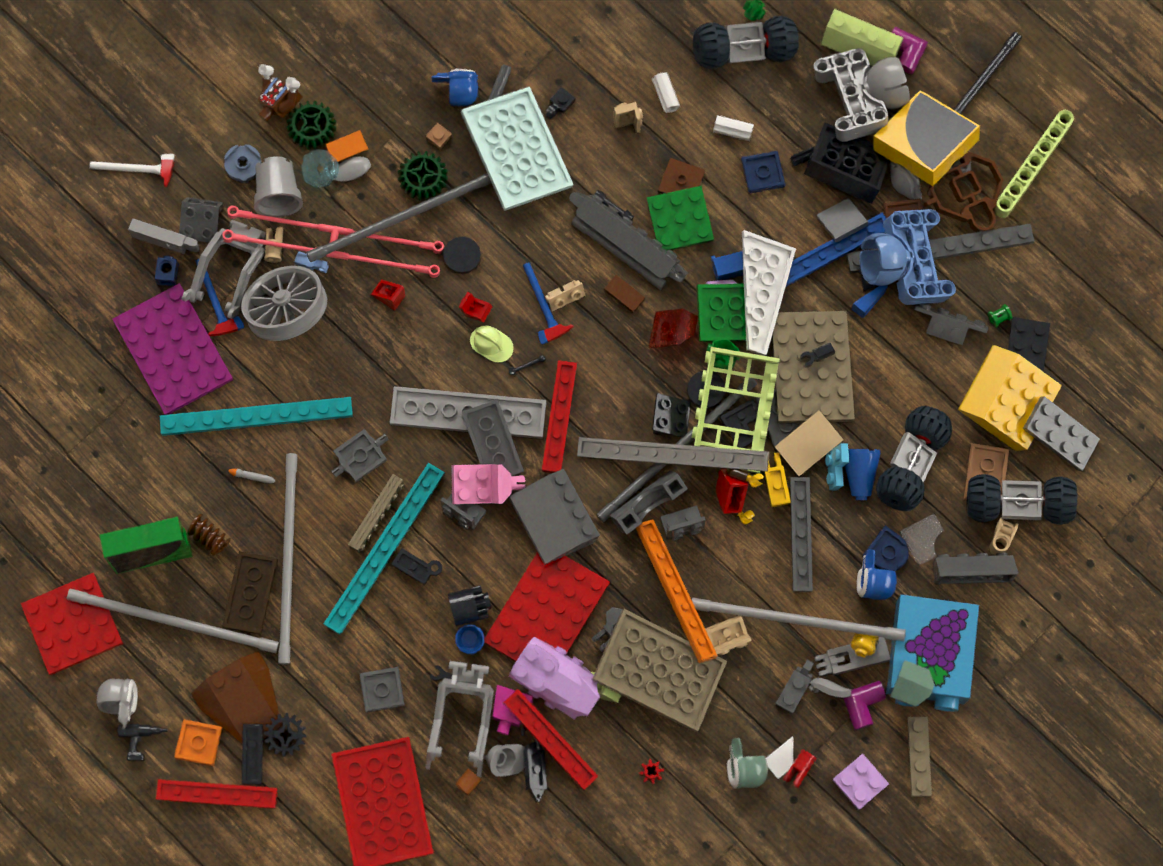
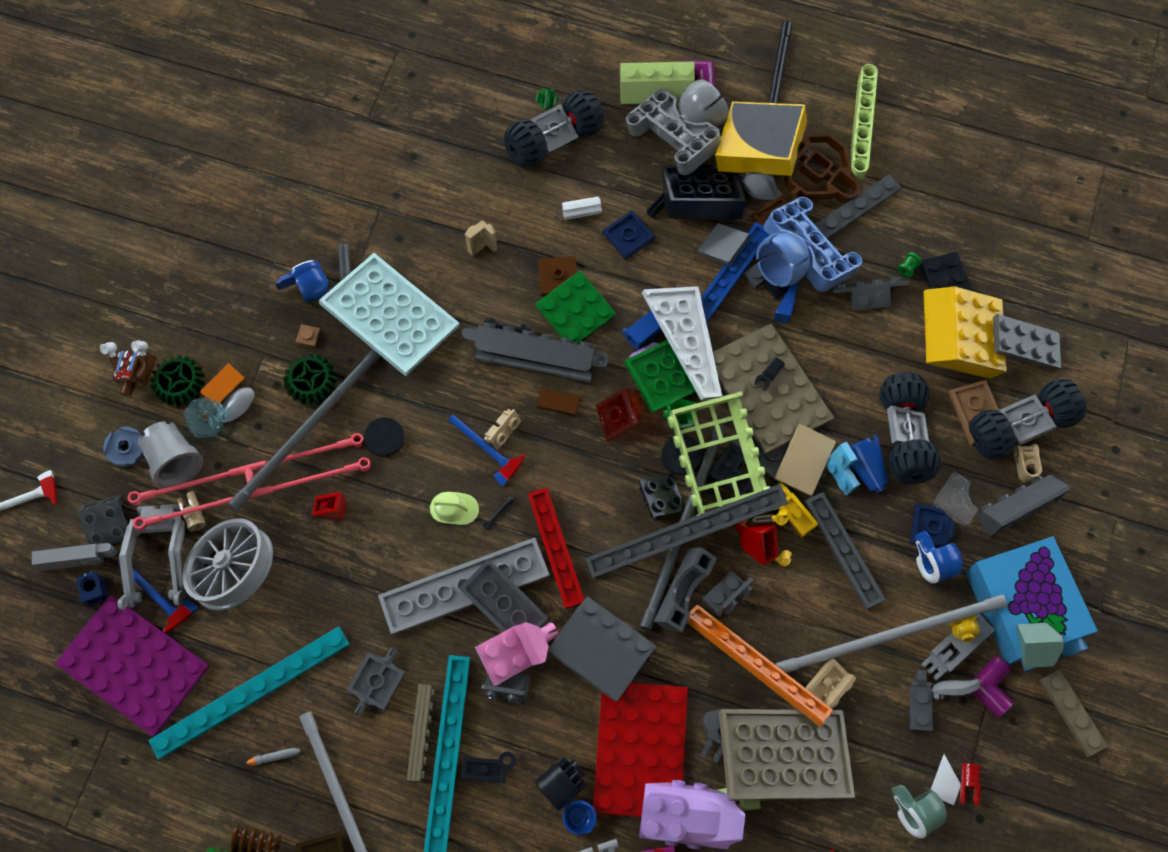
camera: 25 degrees left, 5 degrees down
light blue bar [295,251,329,273] -> none
red bracket [459,292,493,322] -> none
black plate [545,87,576,119] -> none
white axle [652,72,680,113] -> none
lavender plate [833,754,889,810] -> none

